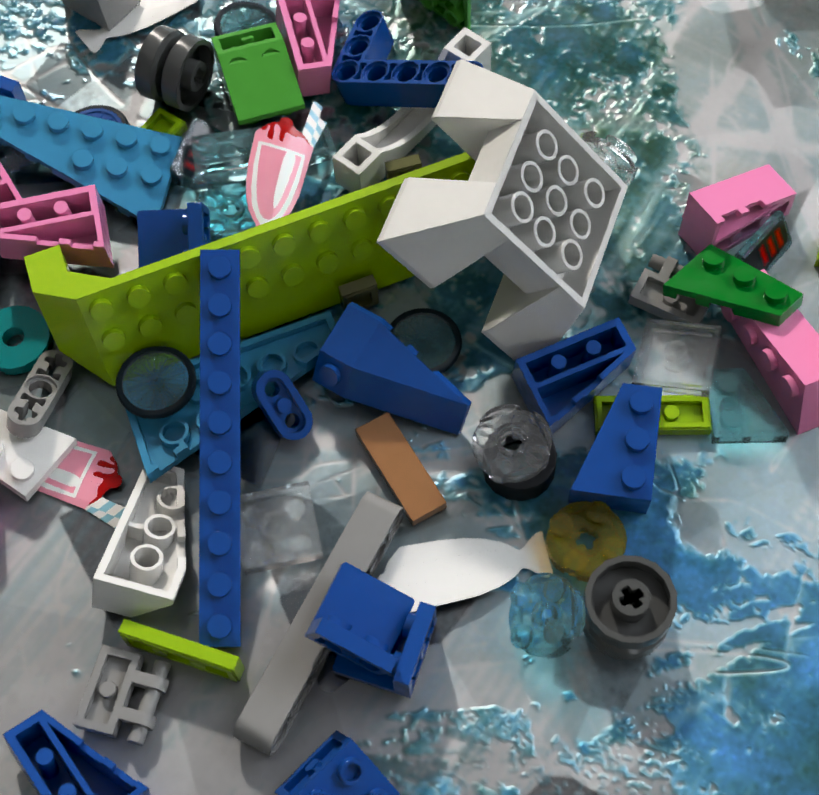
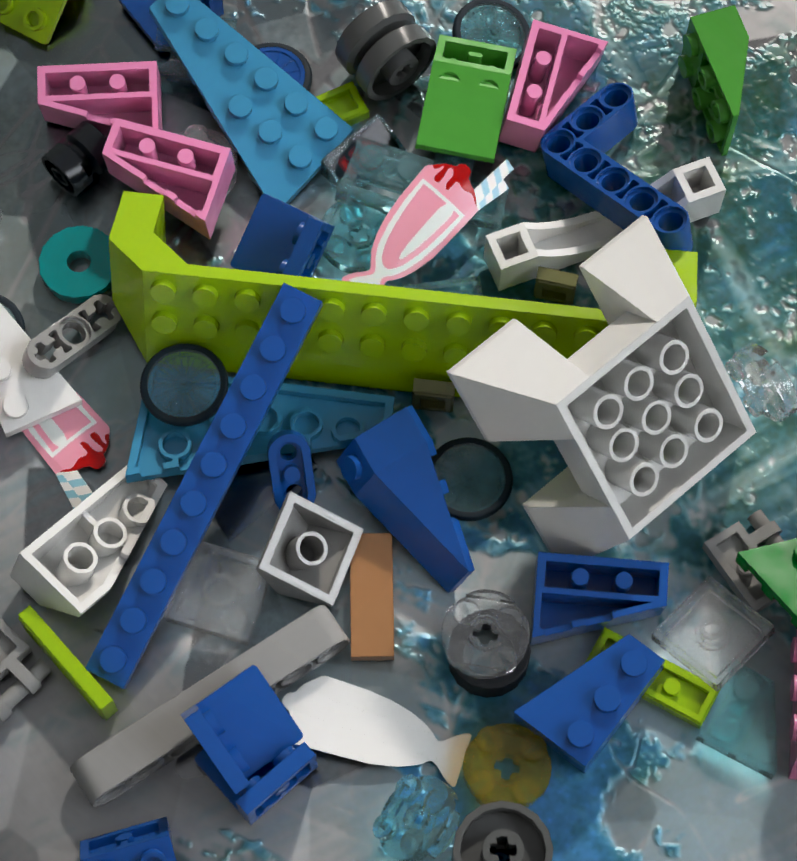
camera: 25 degrees right, 5 degrees up
none -> light grey slope [256,491,364,607]

